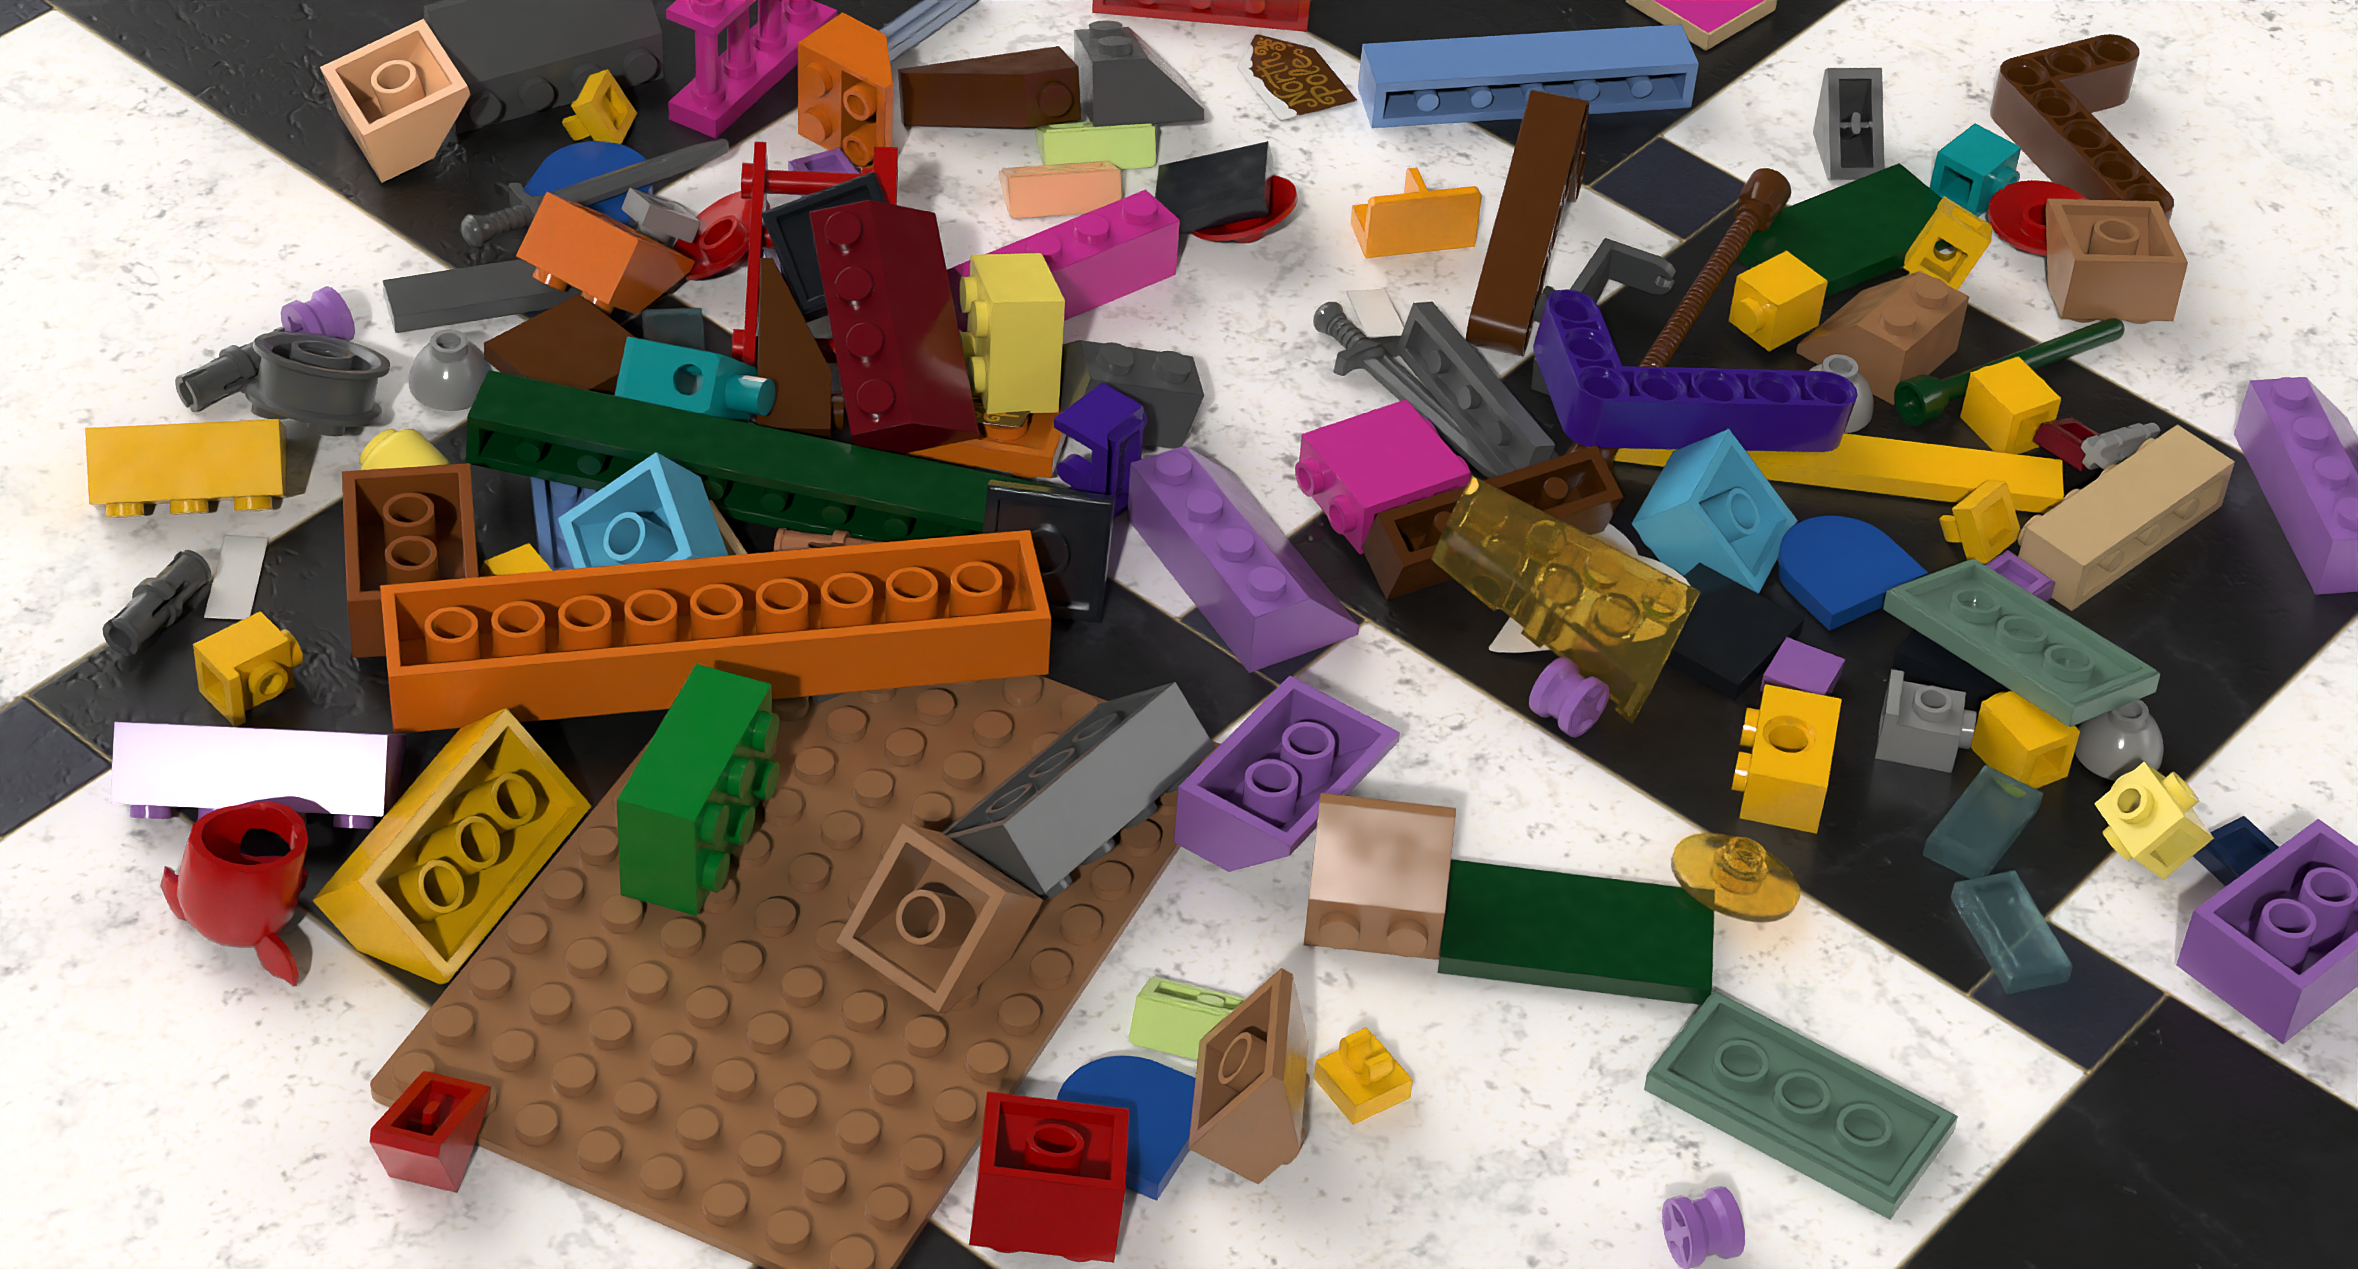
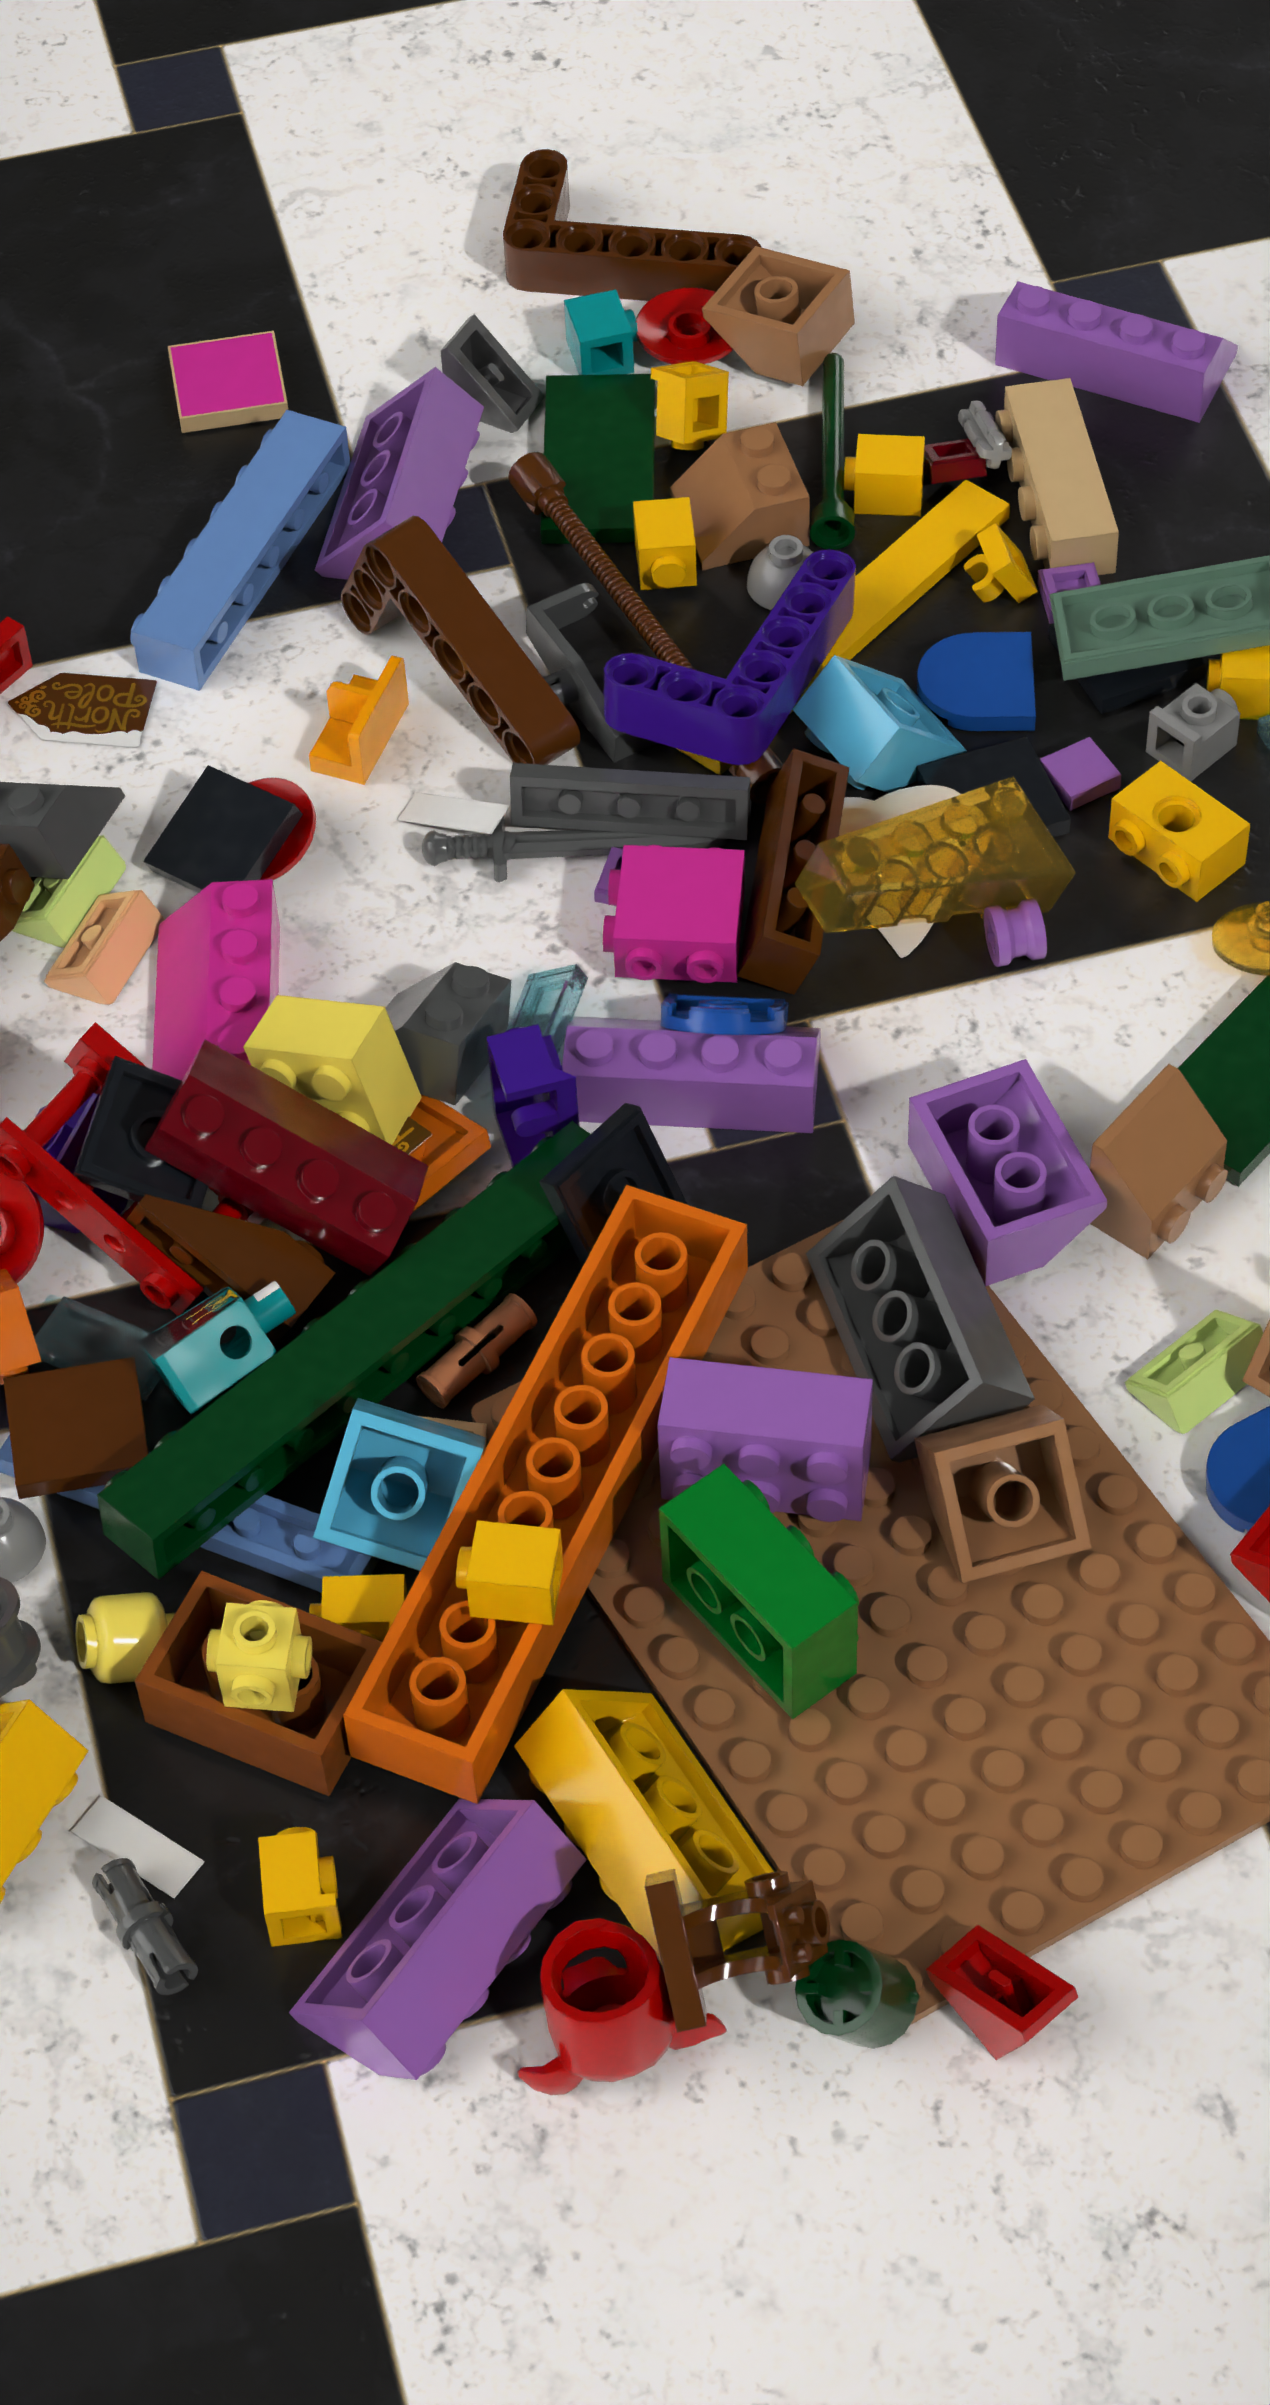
camera: 50 degrees left, 10 degrees up
none -> light yellow brick [206,1600,312,1712]
none -> medium lavender slope [315,367,484,580]
none -> yellow brick [456,1520,564,1626]
none -> clear light blue tile [506,964,588,1054]
none -> reddish brown tile [645,1869,830,2033]
none -> medium lavender brick [658,1357,873,1522]
none -> blue tile [660,994,788,1035]
none -> dark green piece [795,1939,920,2049]

